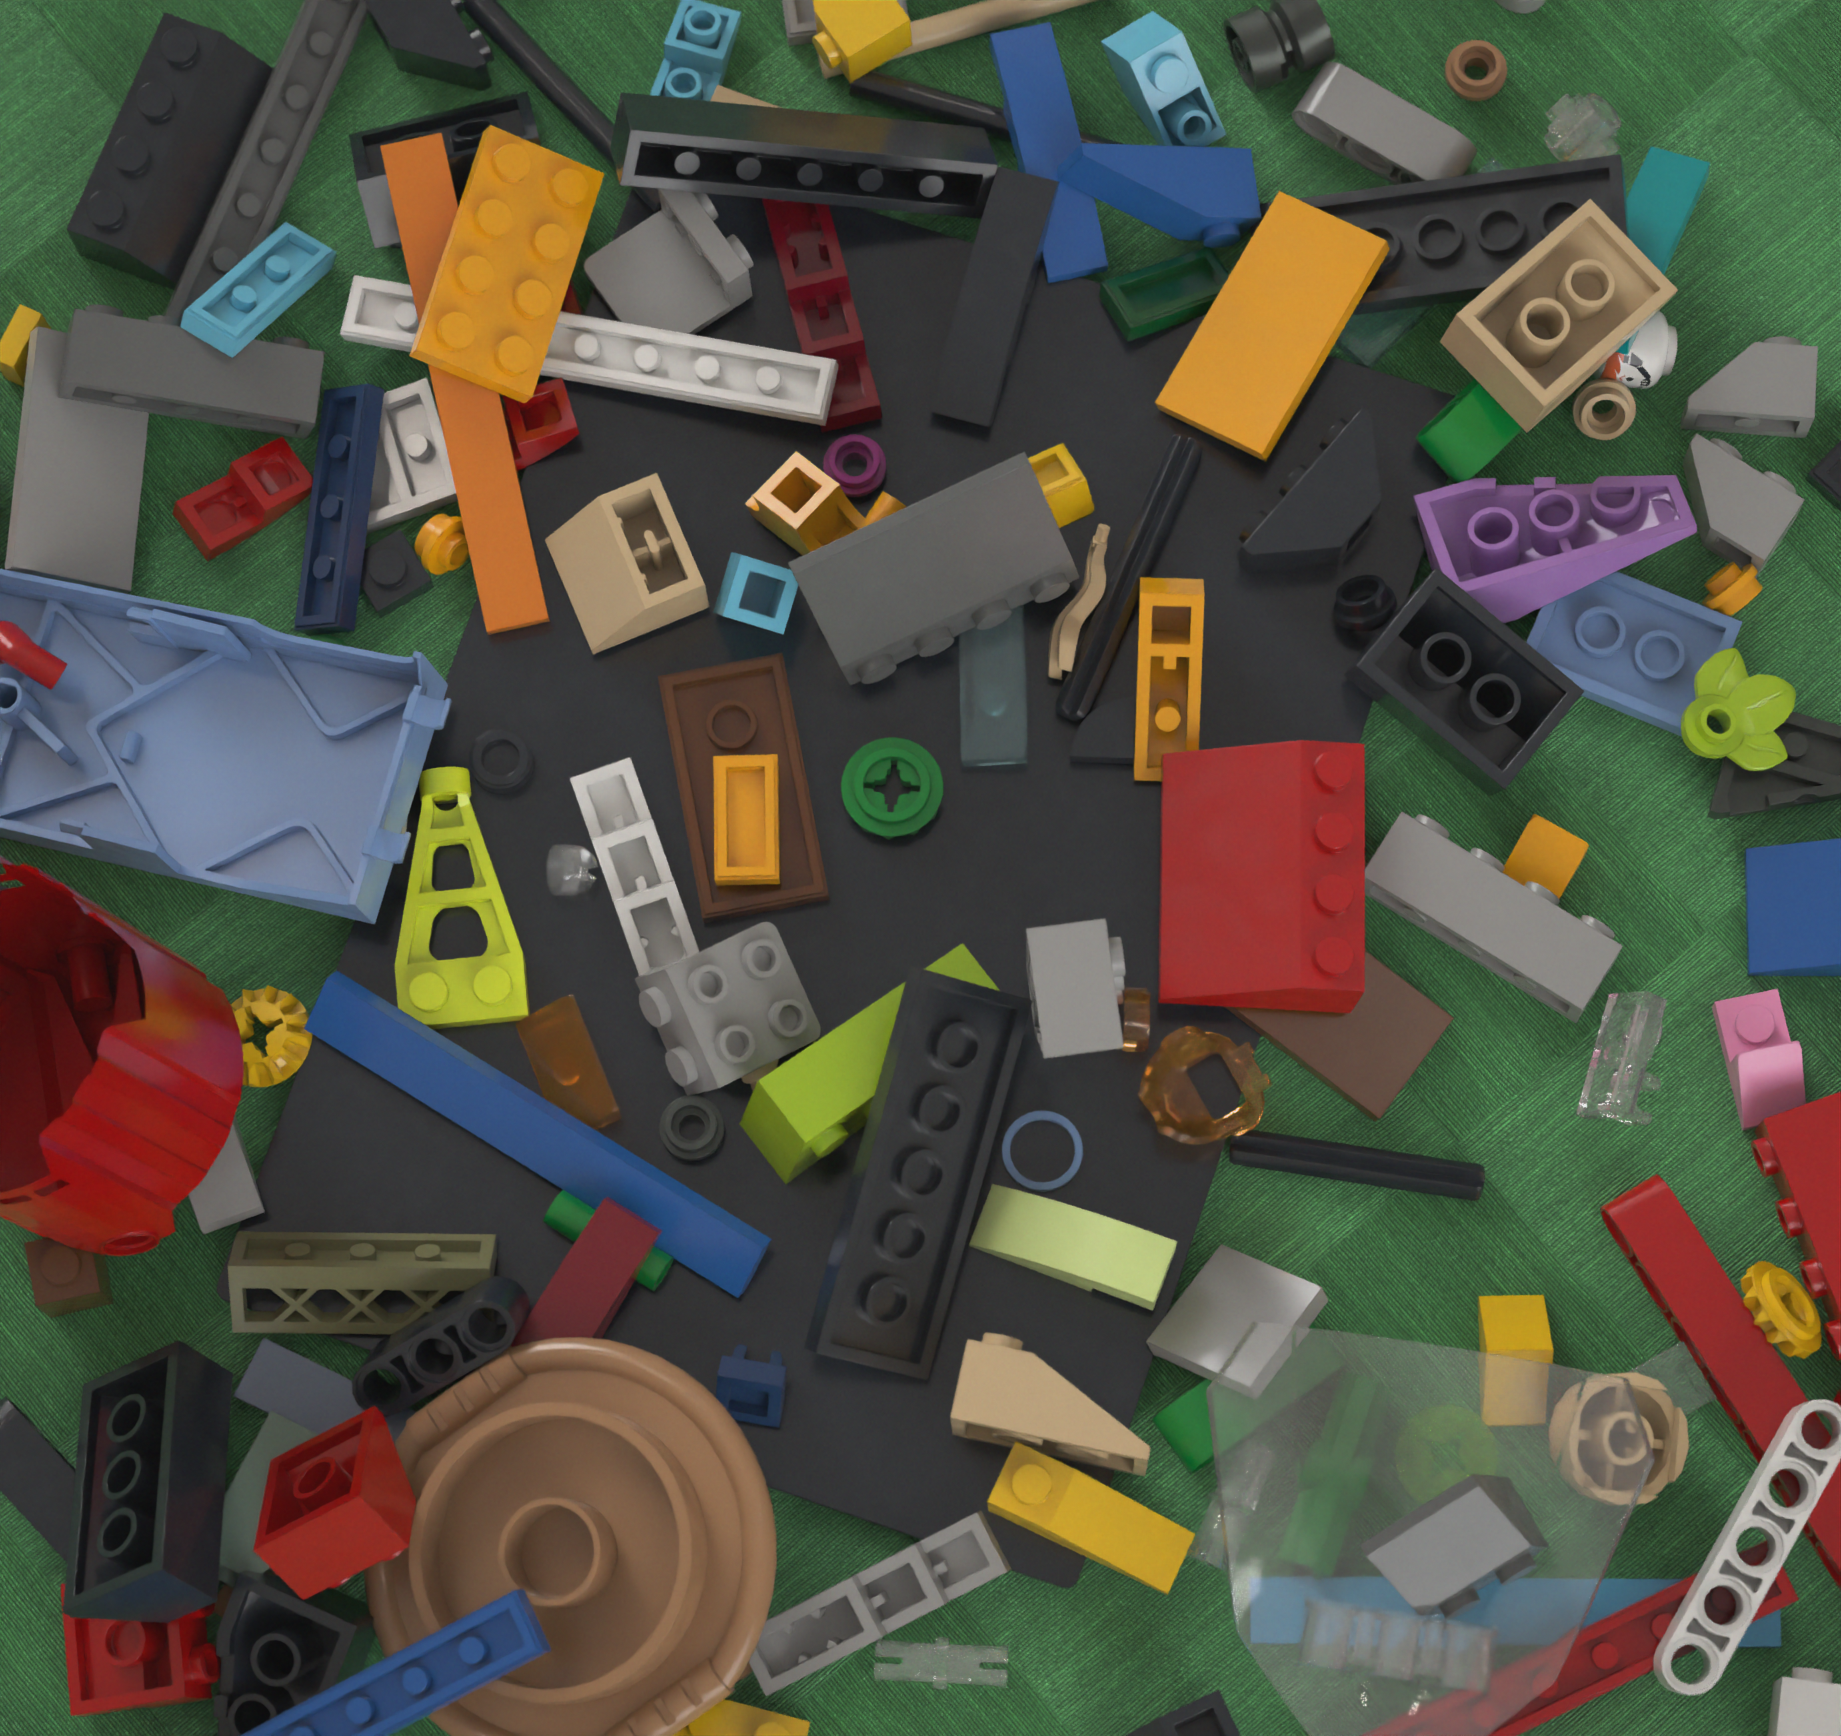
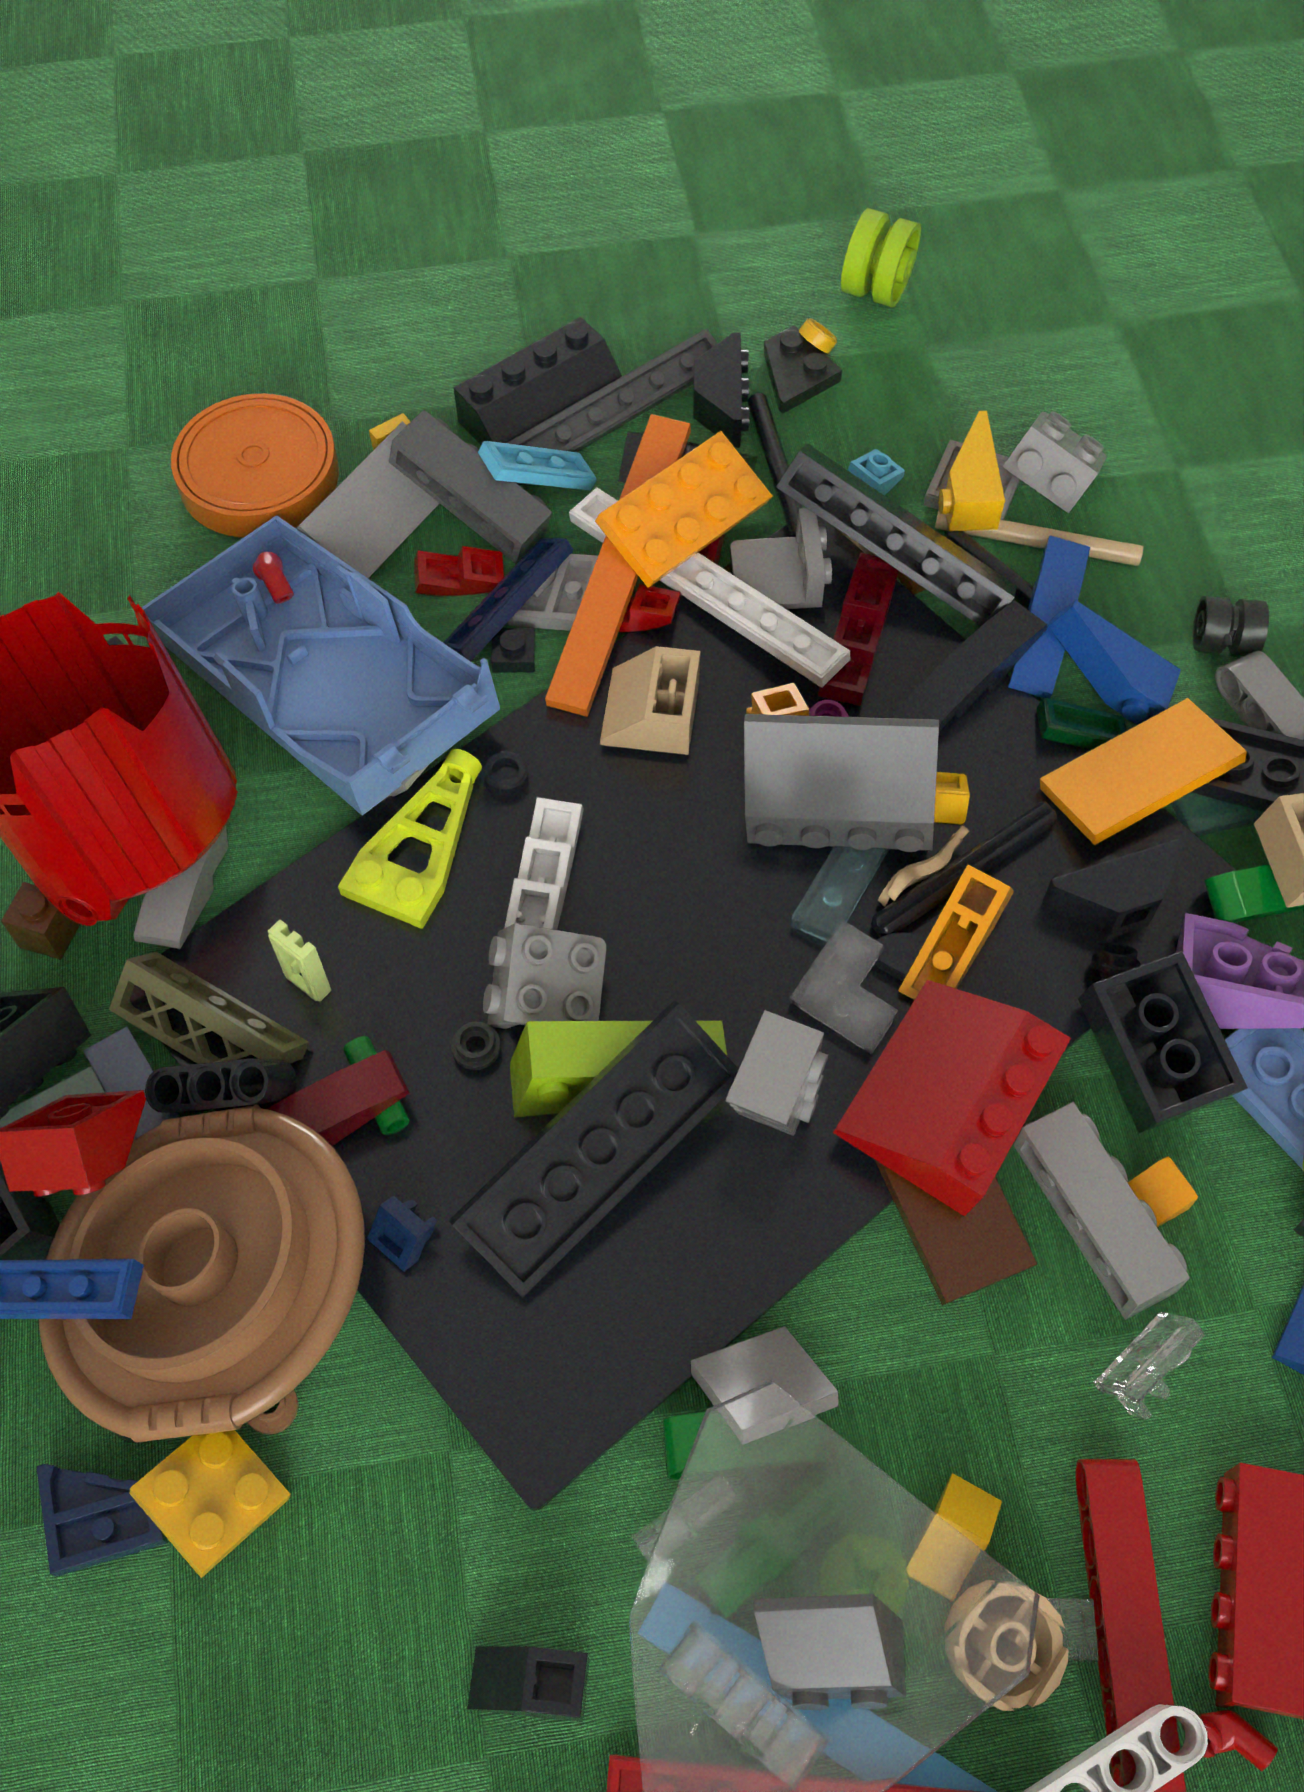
camera: 25 degrees right, 15 degrees down
yellow gear [230,985,312,1087] -> none
blue tile [304,971,772,1298] -> none
light orange plate [414,513,470,575] -> none
clear orange slope [515,993,622,1130] -> none
clear hinge [546,844,598,896] -> none
reddish brown tile [658,653,830,924] -> none
medium azure brick [713,552,798,634] -> none
light orange tile [713,754,780,886] -> none
light grey slope [748,1510,1011,1696] -> none
green gear [841,738,943,840] -> none
clear pin [874,1637,1009,1690] -> none
tan slope [950,1333,1151,1476] -> none
yellowish green slope [969,1184,1177,1311] -> none
yellow slope [987,1441,1195,1595] -> none
medium blue piece [1002,1111,1083,1192] -> none
medium azure slope [1101,11,1226,147] -> none
clear orange tile [1123,987,1150,1052] -> none
clear orange helmet [1138,1026,1273,1144] -> none
black axle [1228,1128,1485,1201] -> none
bright pink slope [1712,989,1806,1131] -> none
yellow gear [1740,1261,1822,1359] -> none
none -> yellowish green tile [268,920,332,1002]
none -> clear plate [789,920,898,1054]

